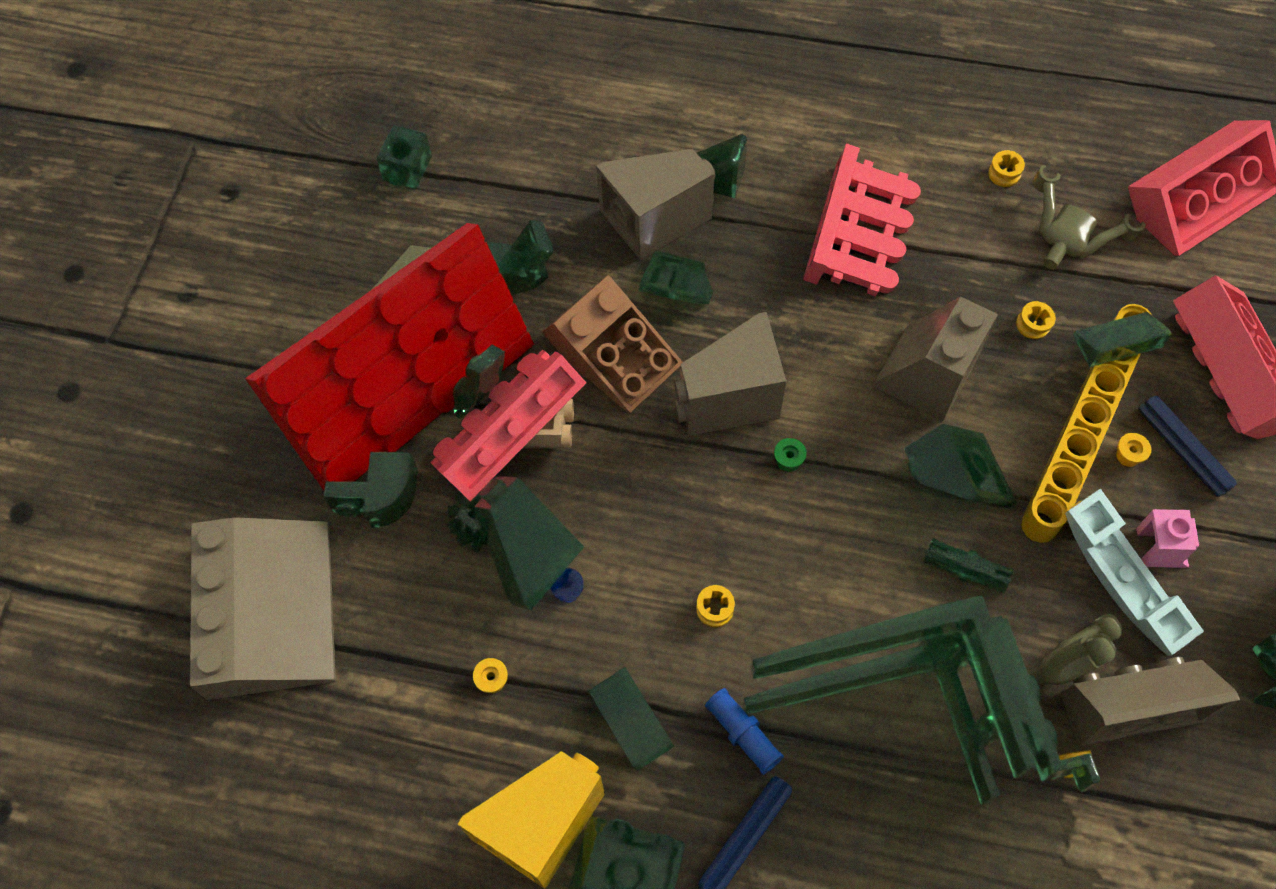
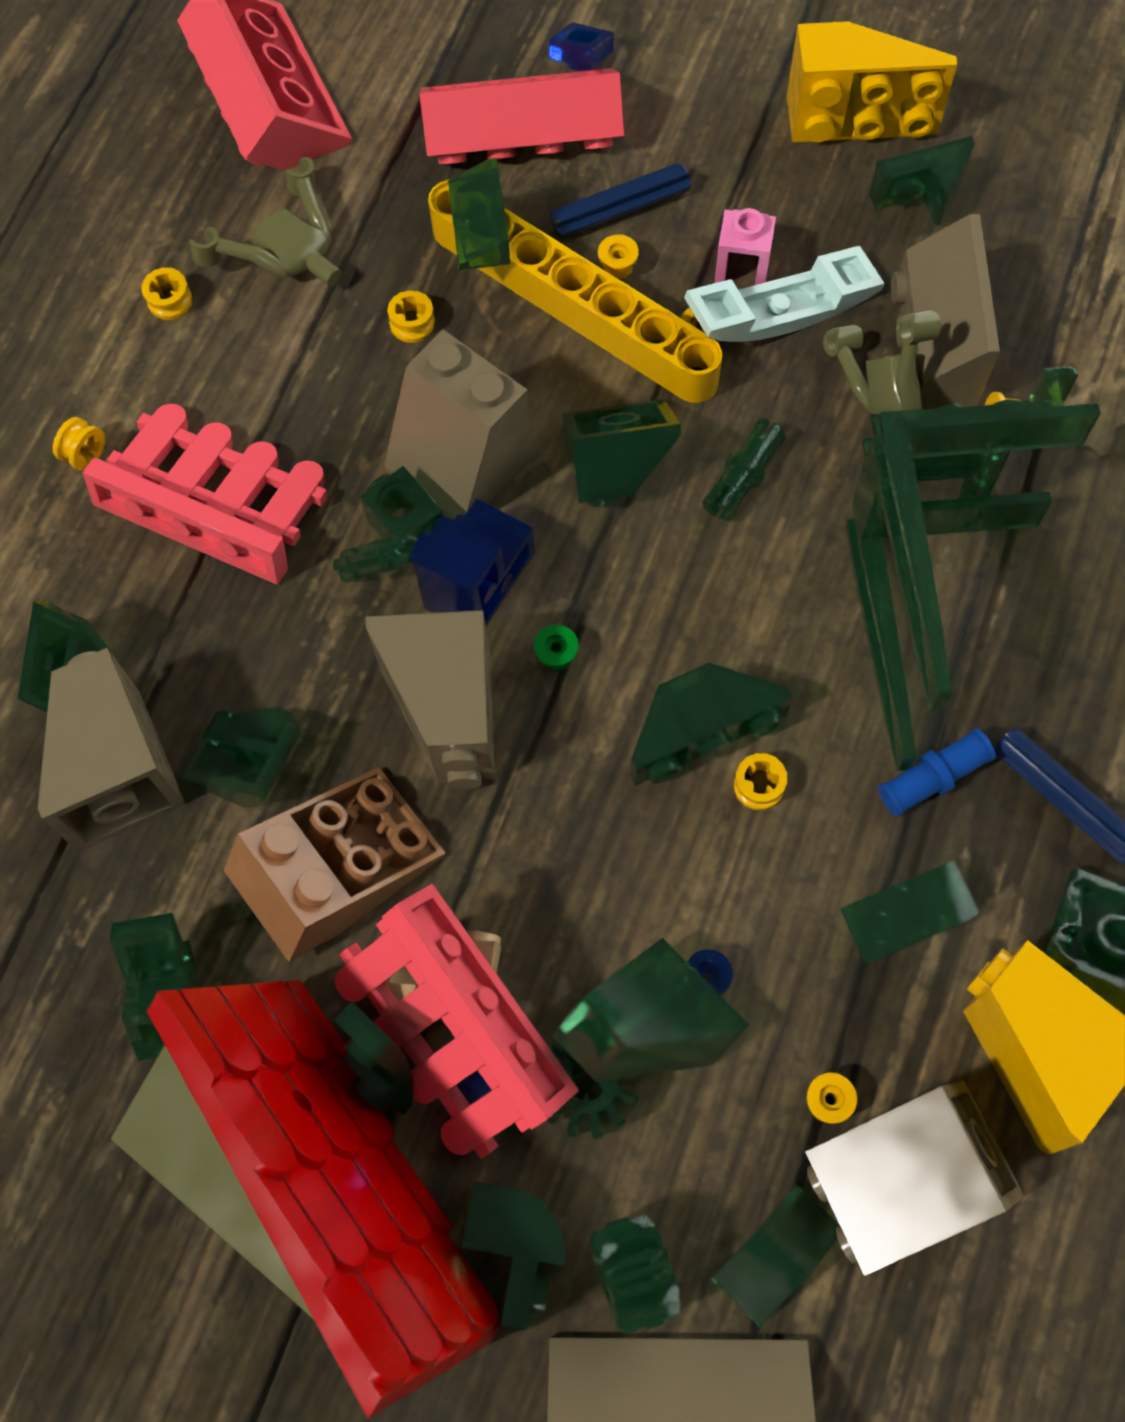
camera: 80 degrees left, 5 degrees up
none -> yellow bush [53,416,105,471]
none -> clear green axle [333,531,423,583]
none -> clear green brick [360,466,448,566]
none -> clear blue brick [411,498,535,627]
none -> clear green gear [590,1214,681,1334]
none -> clear green slope [631,662,793,786]
none -> clear green slope [711,1183,839,1326]
none -> slope [806,1080,1025,1276]

